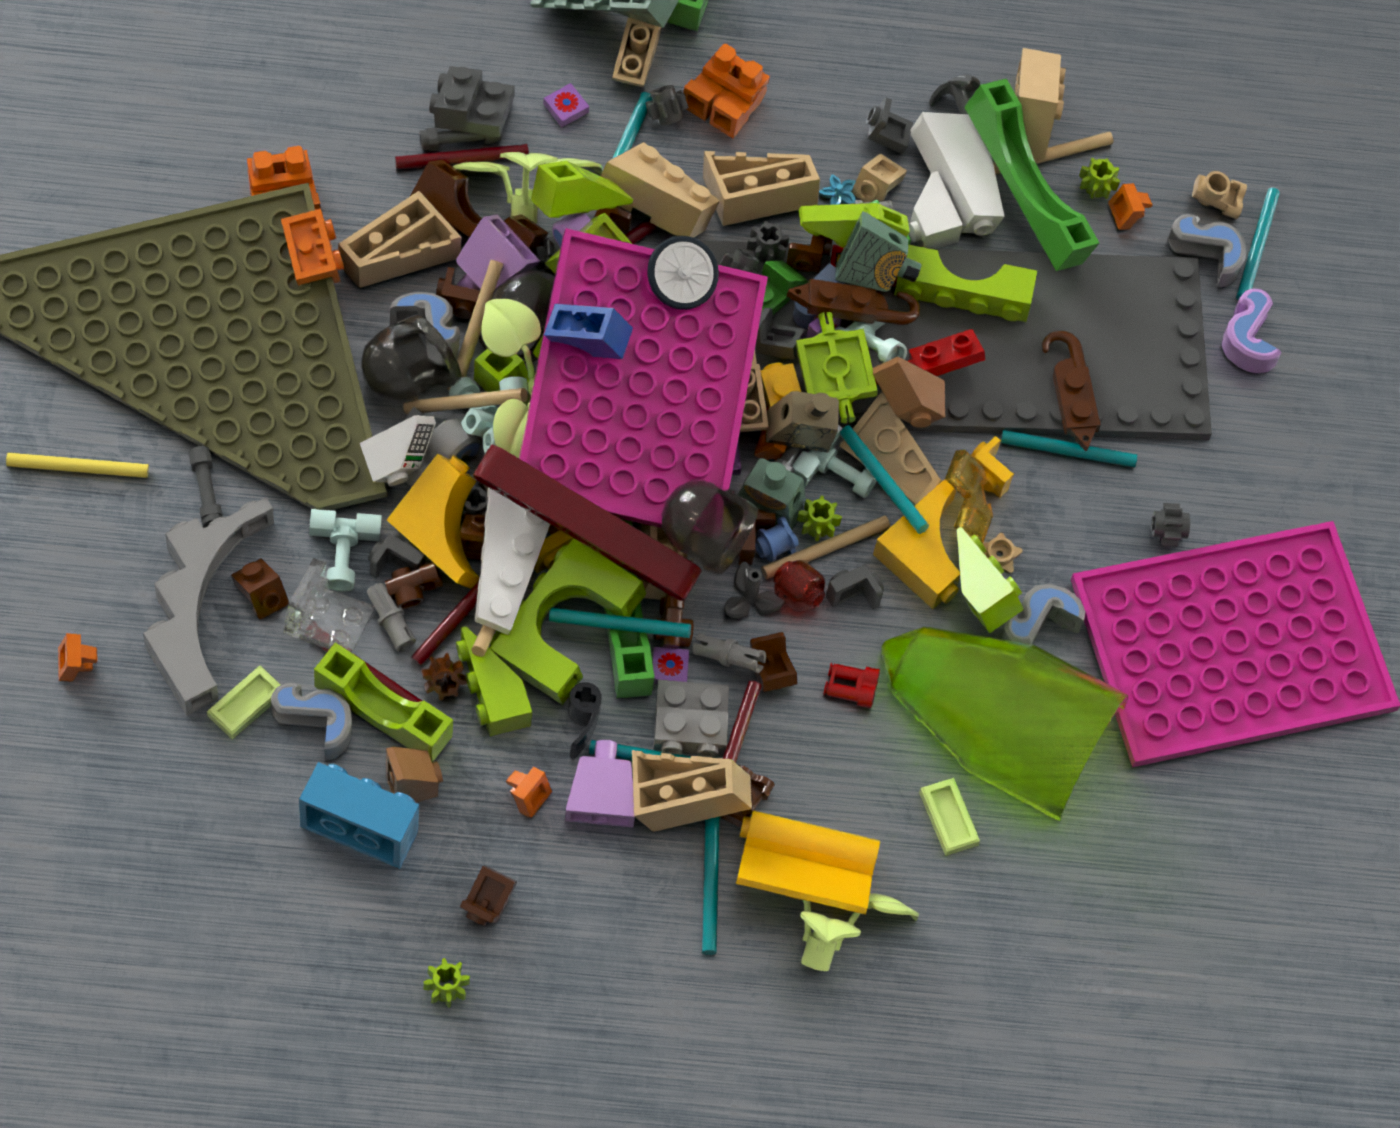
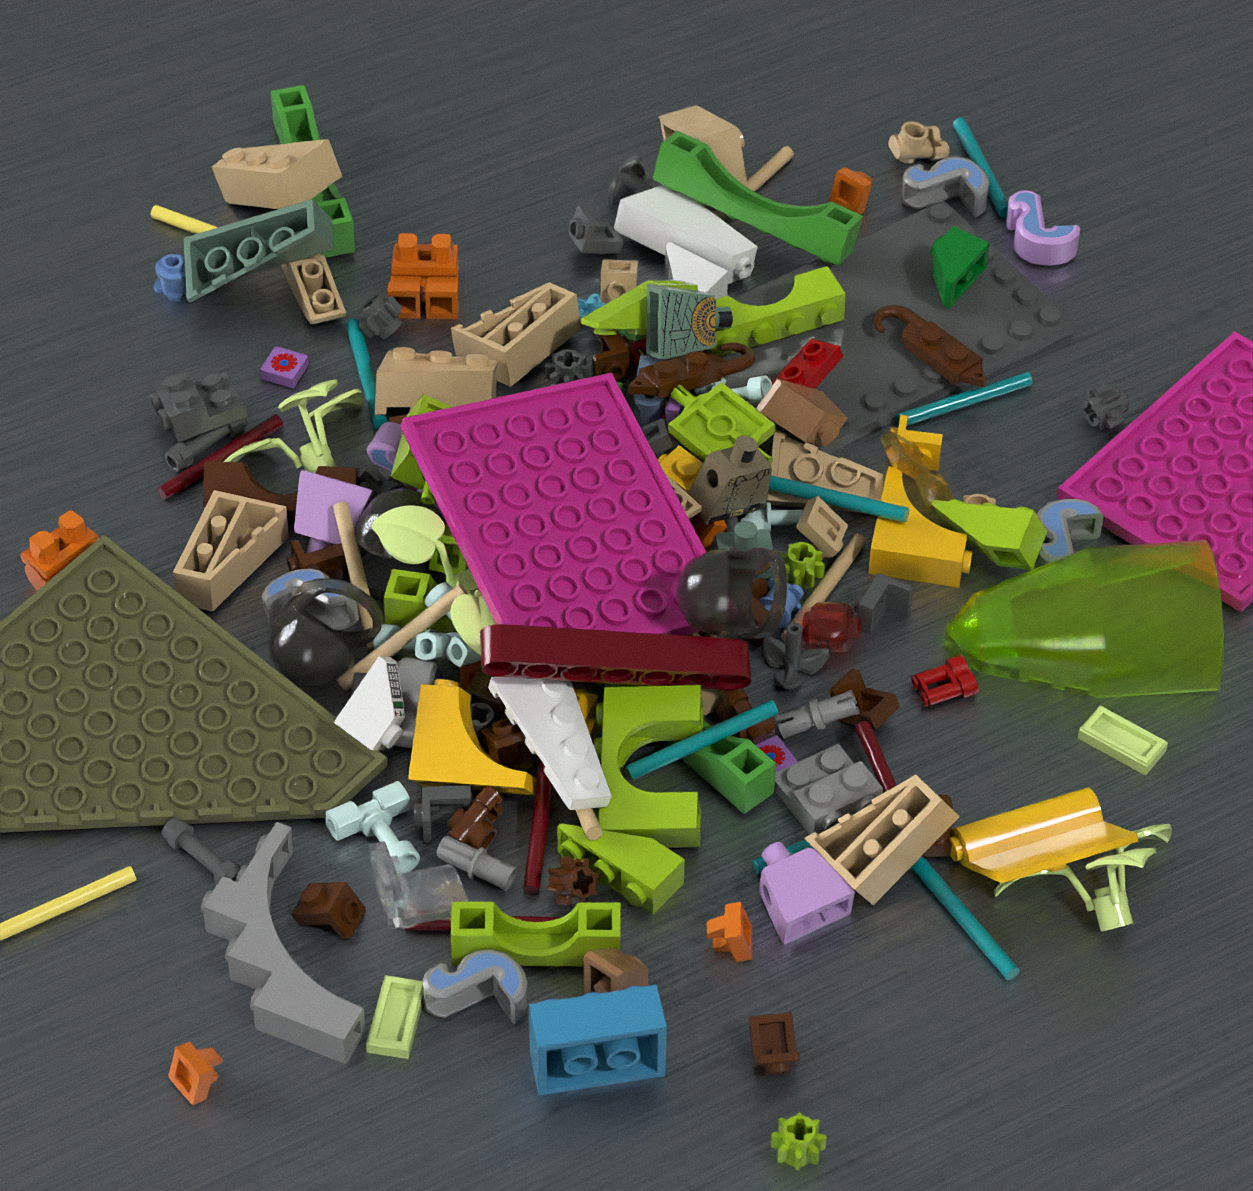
camera: 25 degrees left, 15 degrees down
orange bracket [281,209,344,286] -> none
lime slope [531,161,633,218] -> none
blue arch [544,304,633,359] -> none
black panel [568,682,602,758] -> none
white wheel [647,236,719,310] -> none
lime gear [1079,158,1120,199] -> none
none -> tan bracket [796,496,848,559]
none -> green slope [930,226,990,310]

